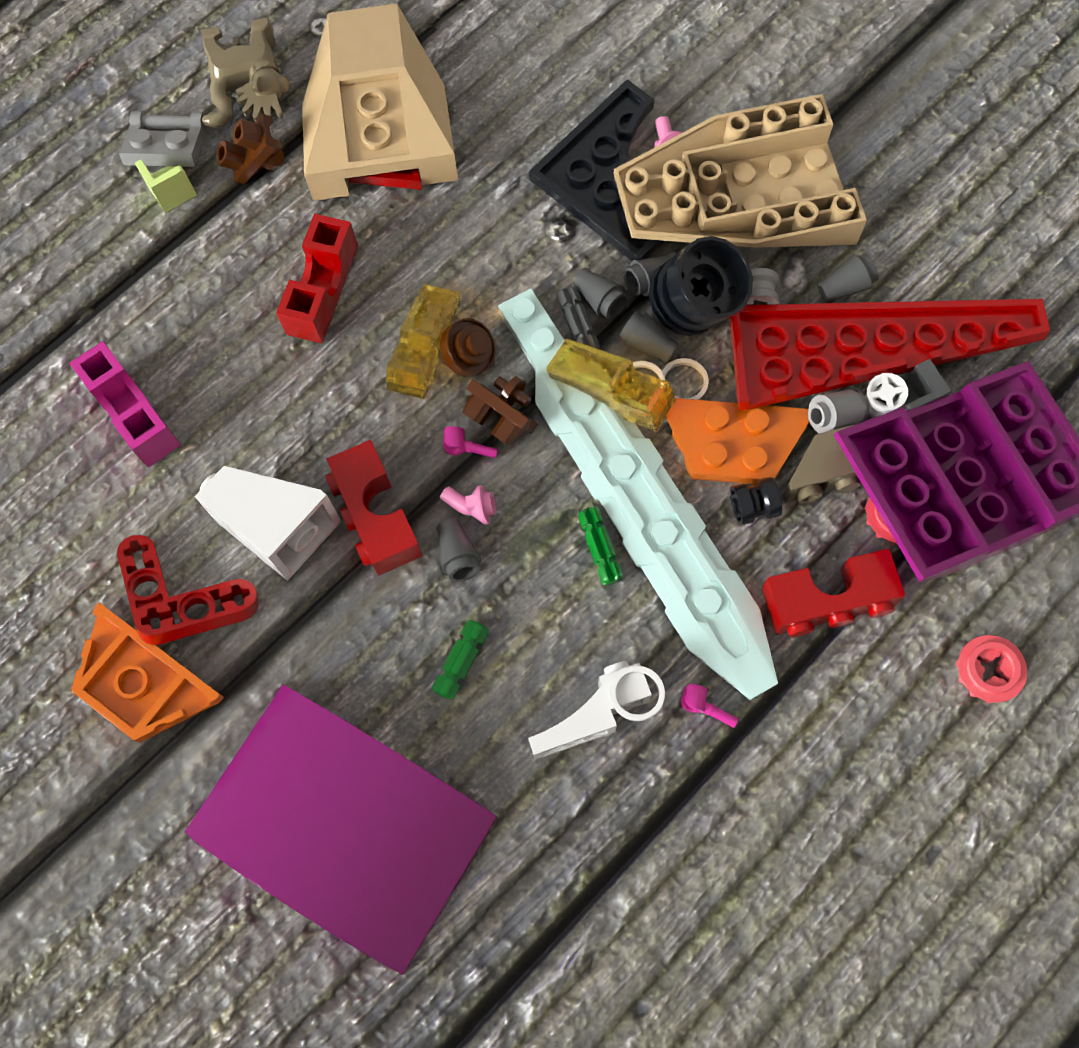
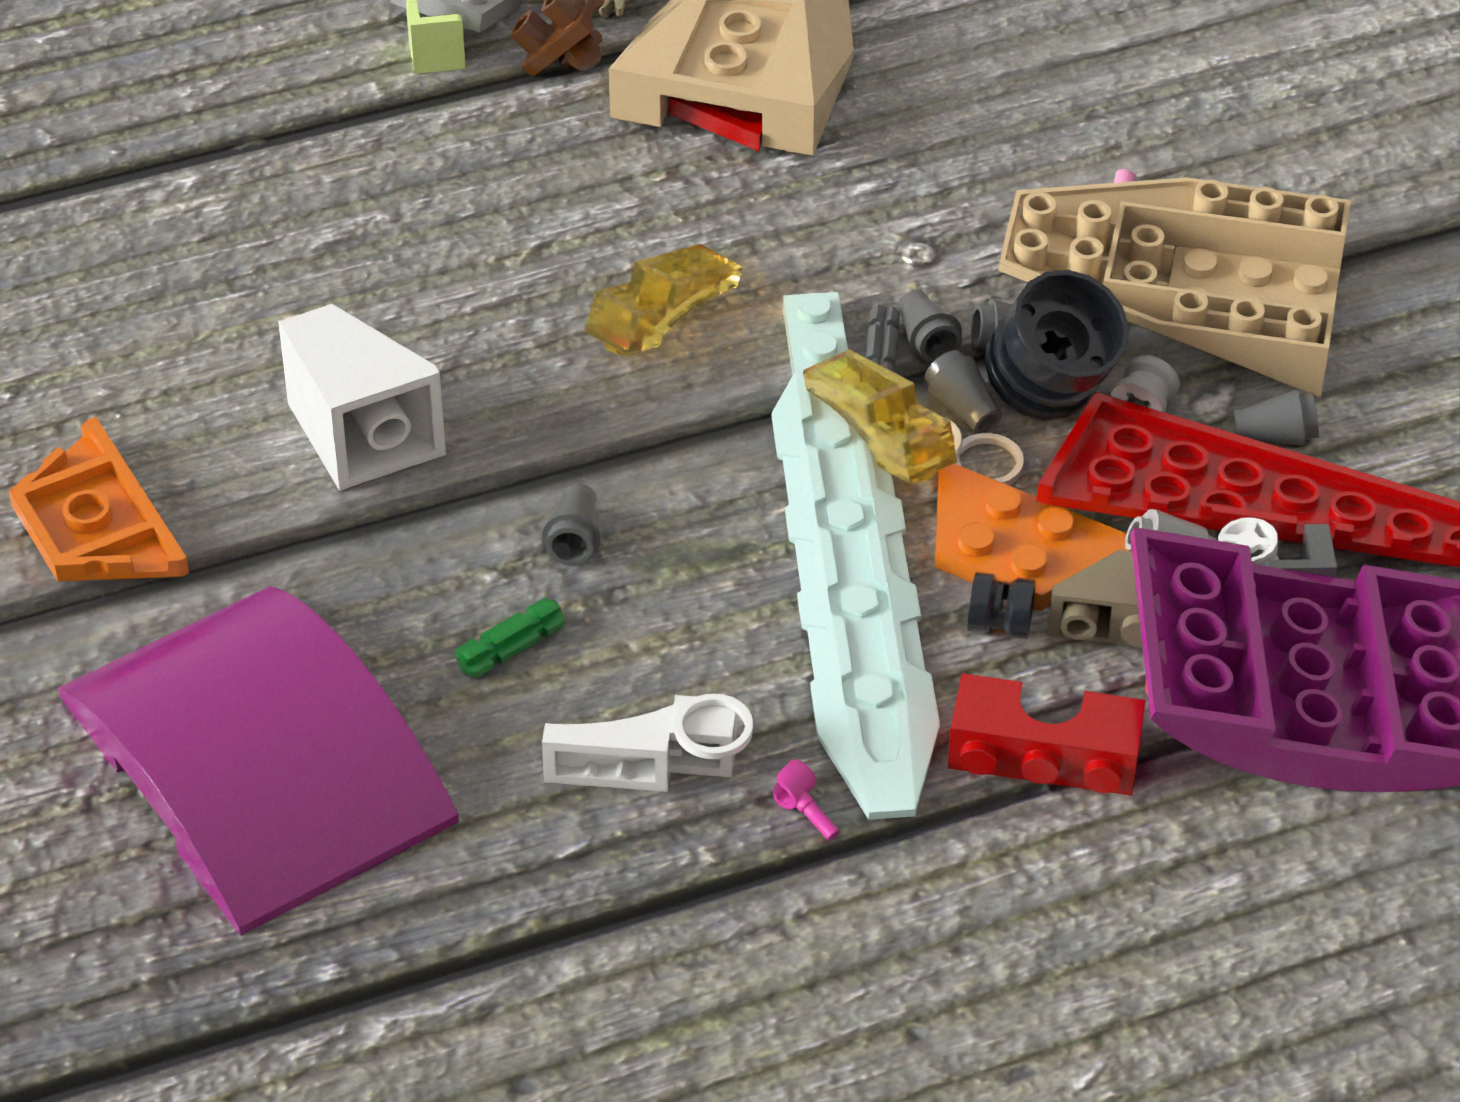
camera: 20 degrees right, 25 degrees down
dark pink arch [69,341,181,468] -> none
red beam [117,535,259,645] -> none
red arch [276,213,358,344] -> none
red arch [325,439,423,576] -> none
reddish brown plate [440,318,496,377] -> none
bright pink plate [440,485,497,525] -> none
dark pink hand [443,426,498,458] -> none
reddish brown hips [462,375,538,446] -> none
black plate [529,79,664,261] -> none
green axle [579,507,623,586] -> none
coral gear [955,635,1027,704] -> none

